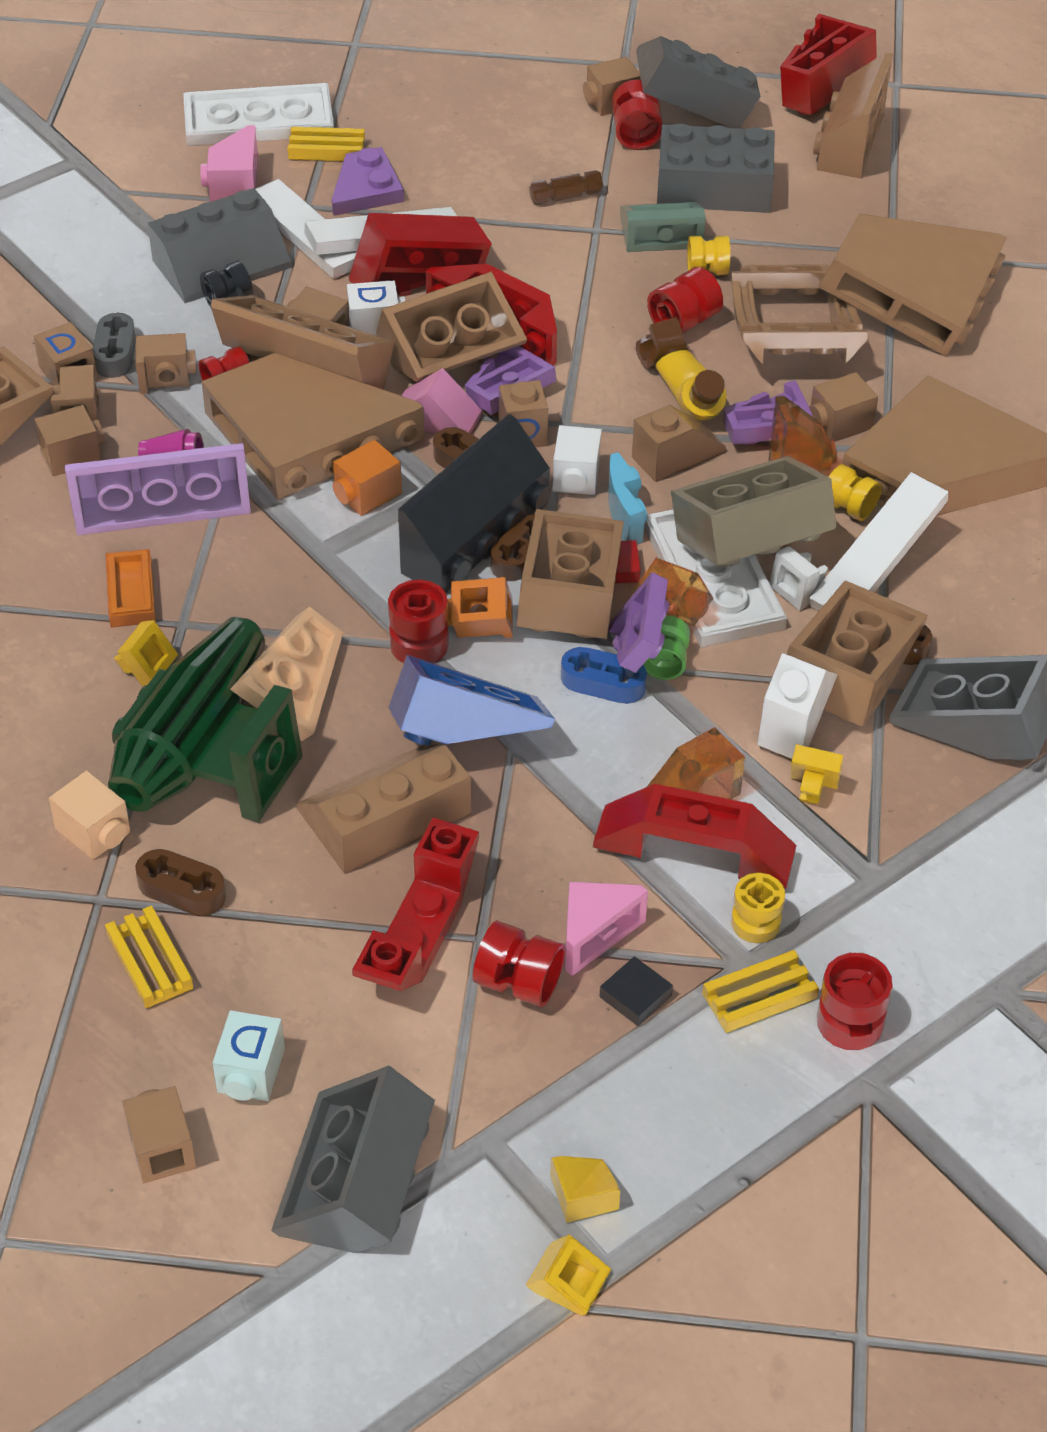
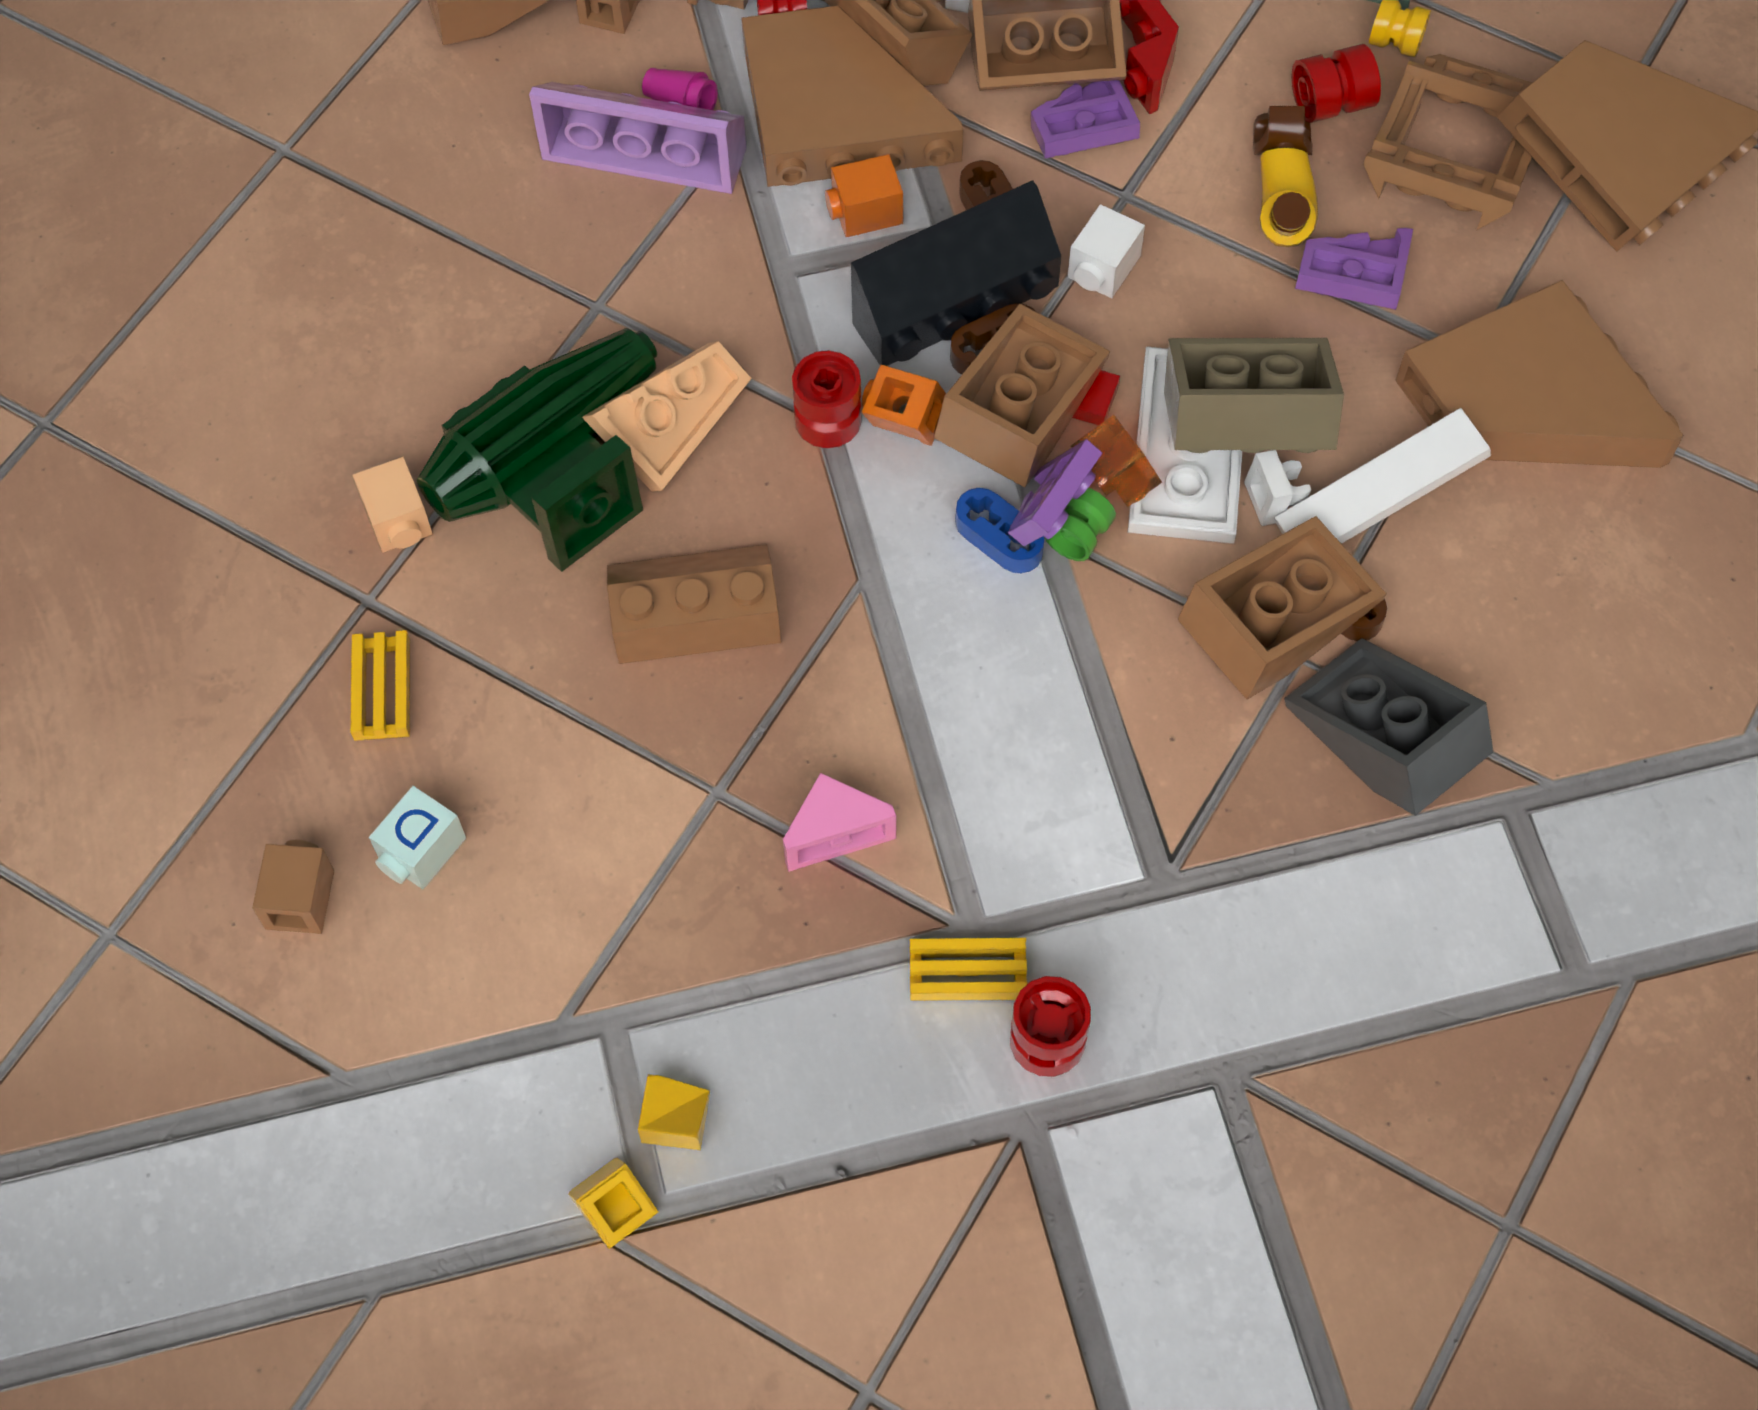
camera: 25 degrees right, 15 degrees up
medium nougat brick [34,405,105,476] -> none
orange tile [105,549,156,628] -> none
yellow tile [113,620,178,686] -> none
reddish brown beam [135,849,226,916] -> none
dark grey slope [271,1065,435,1253] -> none
red slope [352,817,479,991] -> none
slope [389,655,555,746] -> none
bright pink slope [402,368,482,434] -> none
red wheel [472,920,566,1008] -> none
medium nougat brick [499,380,548,447] -> none
red slope [593,784,797,889] -> none
black tile [599,956,673,1026] -> none
medium azure slope [608,452,647,544] -> none
medium nougat slope [632,405,726,482] -> none
clear orange slope [647,727,745,799] -> none
yellow wheel [731,873,786,944] -> none
white slope [757,653,838,759] -> none
clear orange slope [768,395,837,477] -> none
yellow tile [791,744,843,805] -> none
medium nougat brick [809,372,878,443] -> none
yellow wheel [829,464,882,521] -> none

